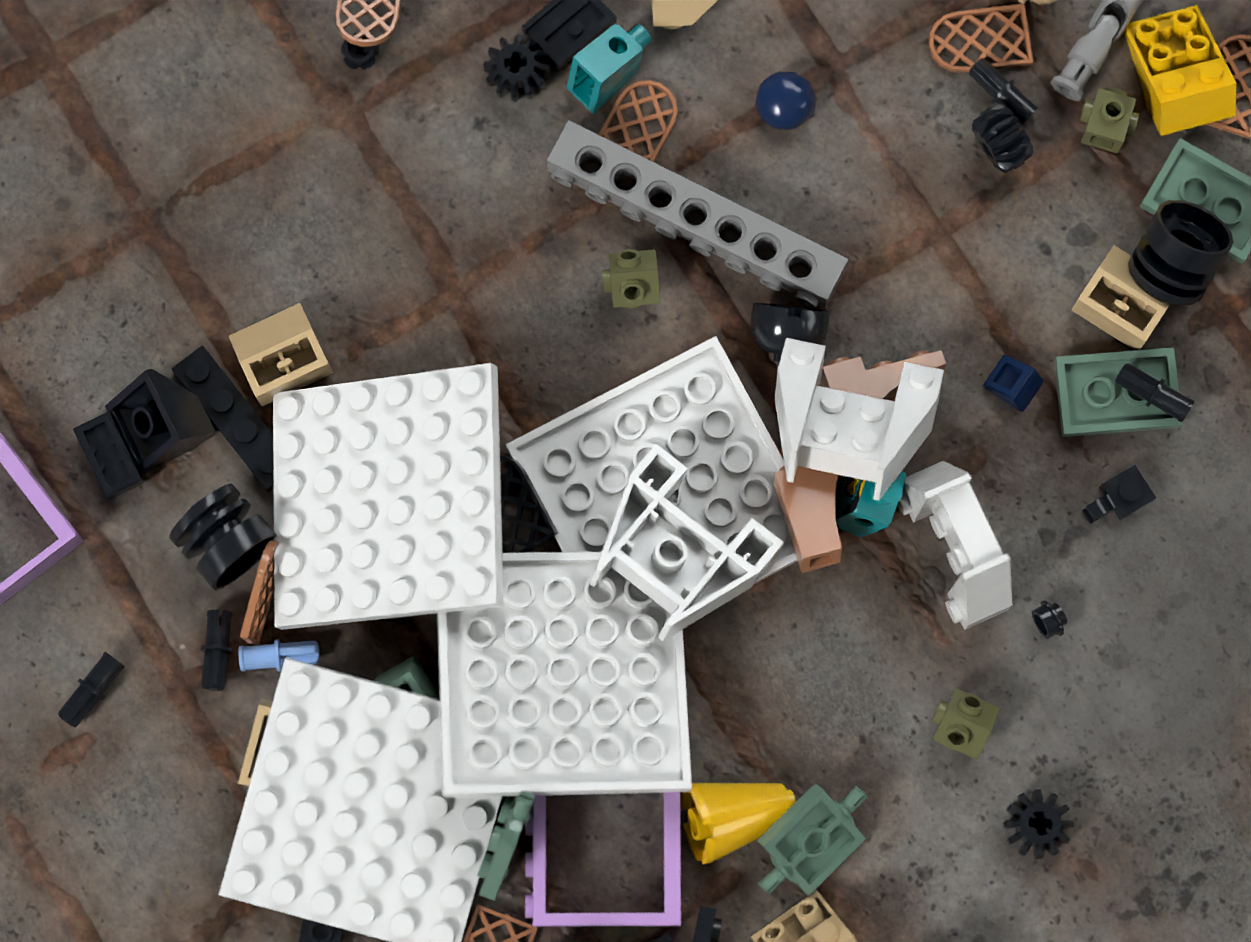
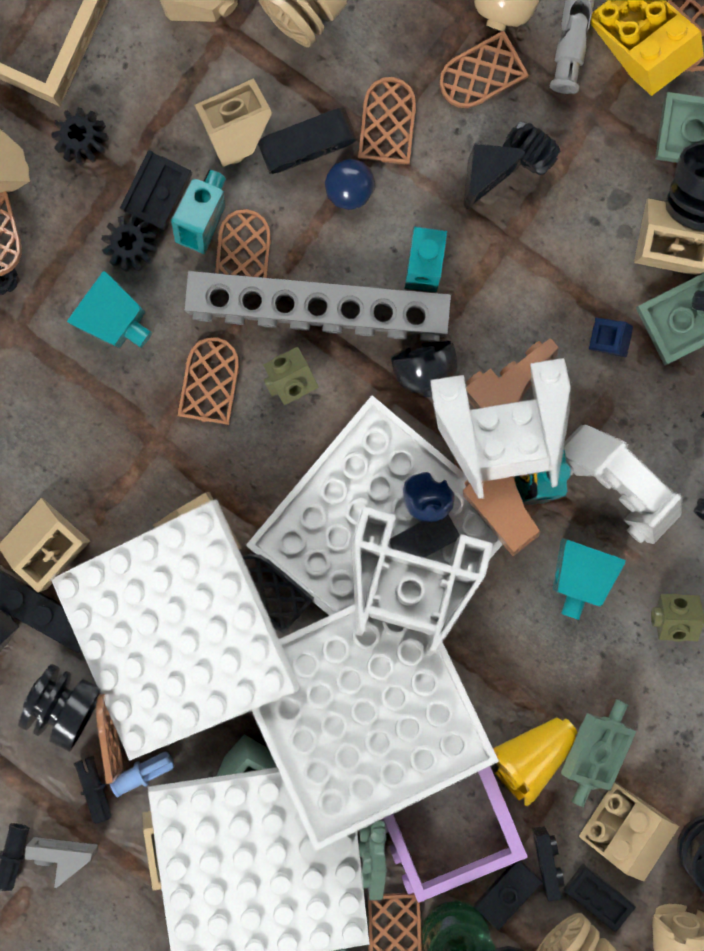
camera: 25 degrees left, 10 degrees up
black axle [969,58,1038,125] -> none
olive brick [1079,87,1139,154] -> none
none -> light grey slope [25,837,98,888]
none -> teal torso [67,271,152,348]
none -> nougat window [178,338,239,425]
none -> black beam [258,108,357,174]
none -> nougat window [358,77,416,165]
none -> black plate [389,514,460,558]
none -> dark blue hair [403,472,455,522]
none -> teal torso [404,227,447,293]
none -> black slope [463,144,526,210]
none -> teal torso [553,538,626,620]

